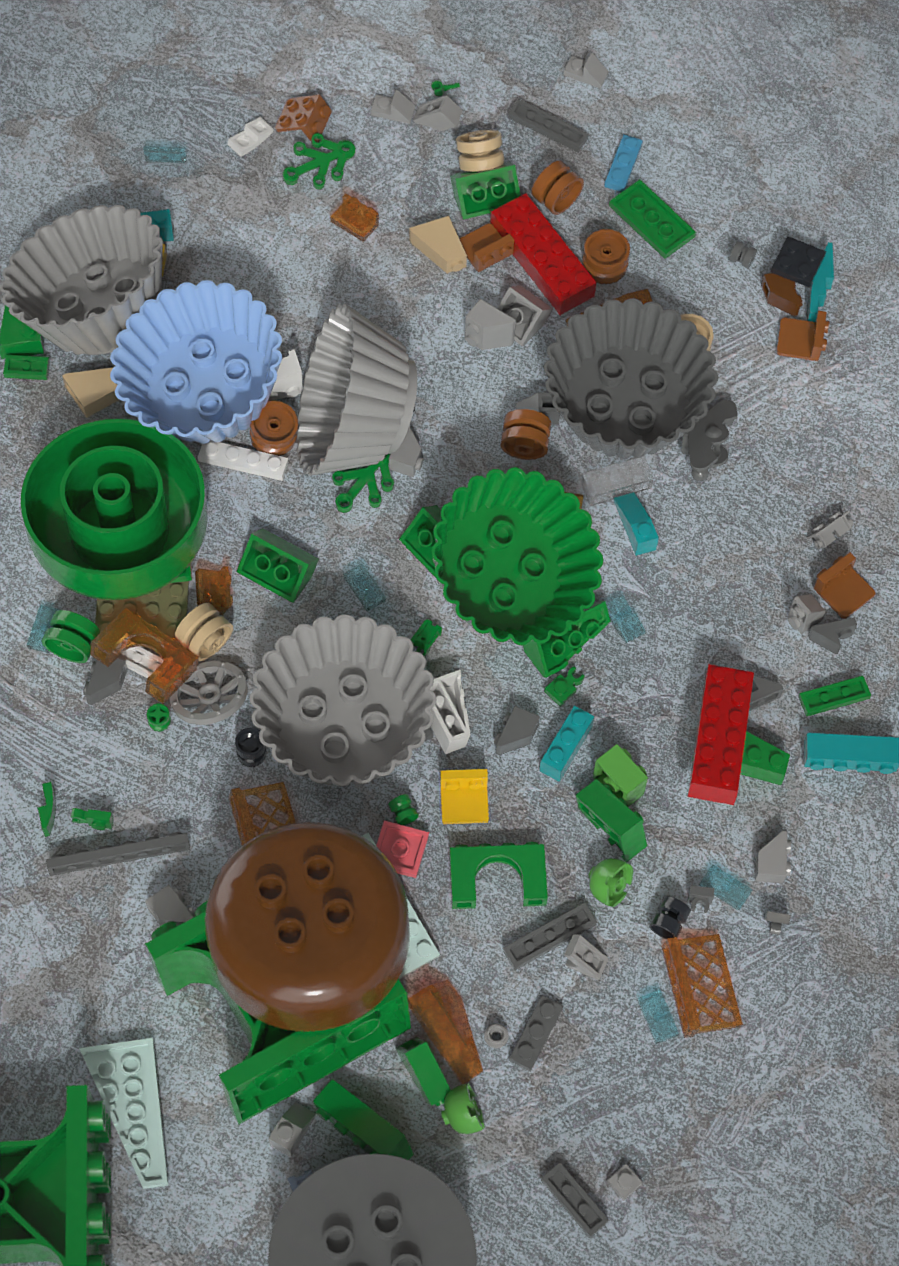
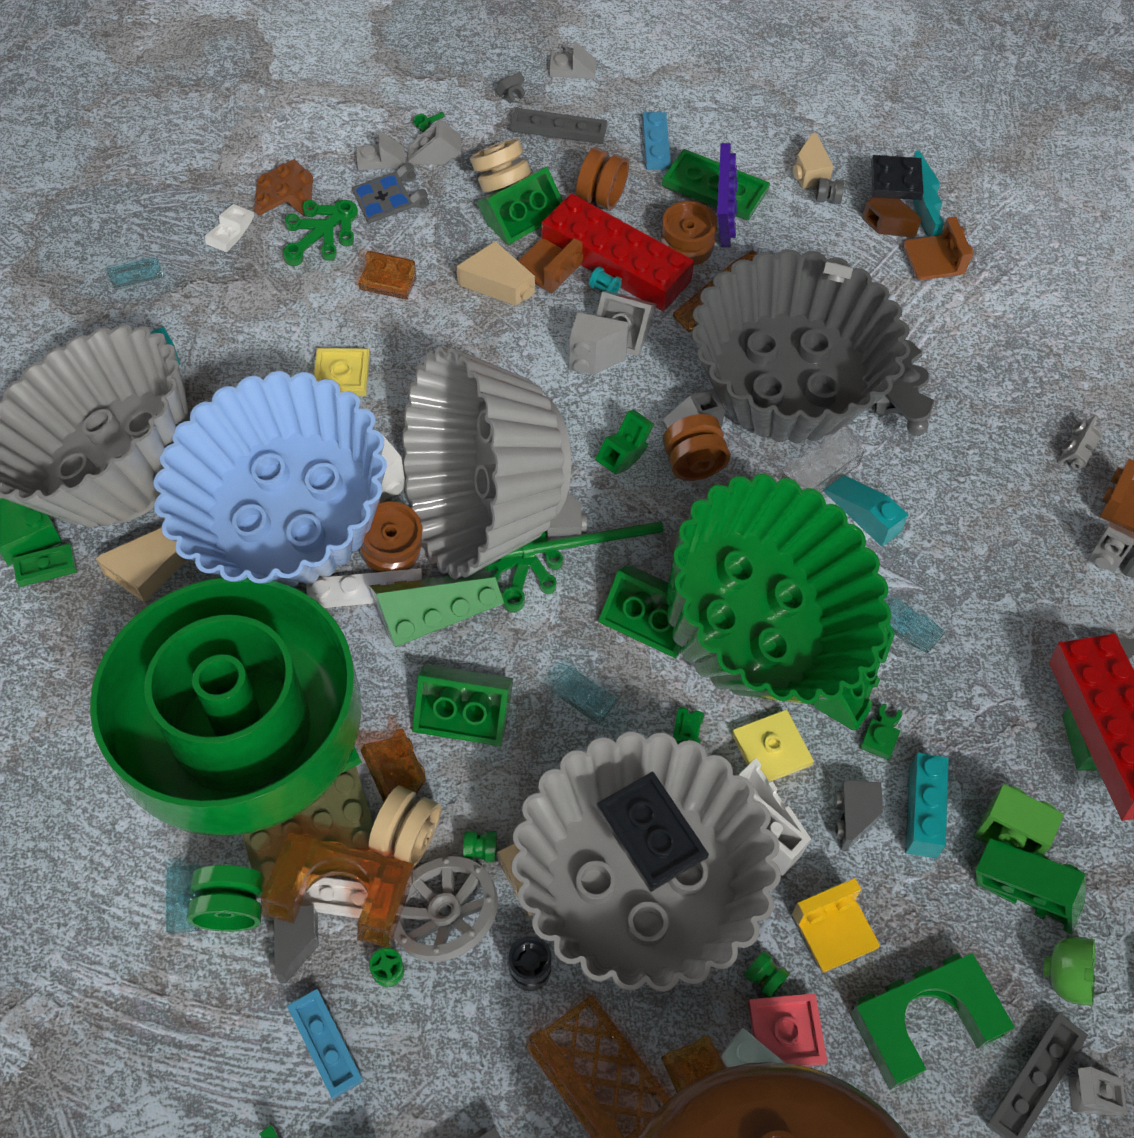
camera: 20 degrees left, 5 degrees down
none -> dark azure plate [287,989,364,1100]
none -> light yellow plate [314,348,370,396]
none -> dark grey flag [352,163,429,224]
none -> wedge [369,570,504,647]
none -> green wheel [463,830,497,863]
none -> dark grey tile [495,72,525,104]
none -> green bar [500,521,664,560]
none -> teal bush [588,267,622,293]
none -> green brick [595,409,654,475]
none -> black tile [596,771,709,892]
none -> dark purple plate [717,143,738,247]
none -> light yellow plate [732,710,814,782]
none -> tan slope [793,133,833,189]
none -> light grey plate [823,261,854,283]

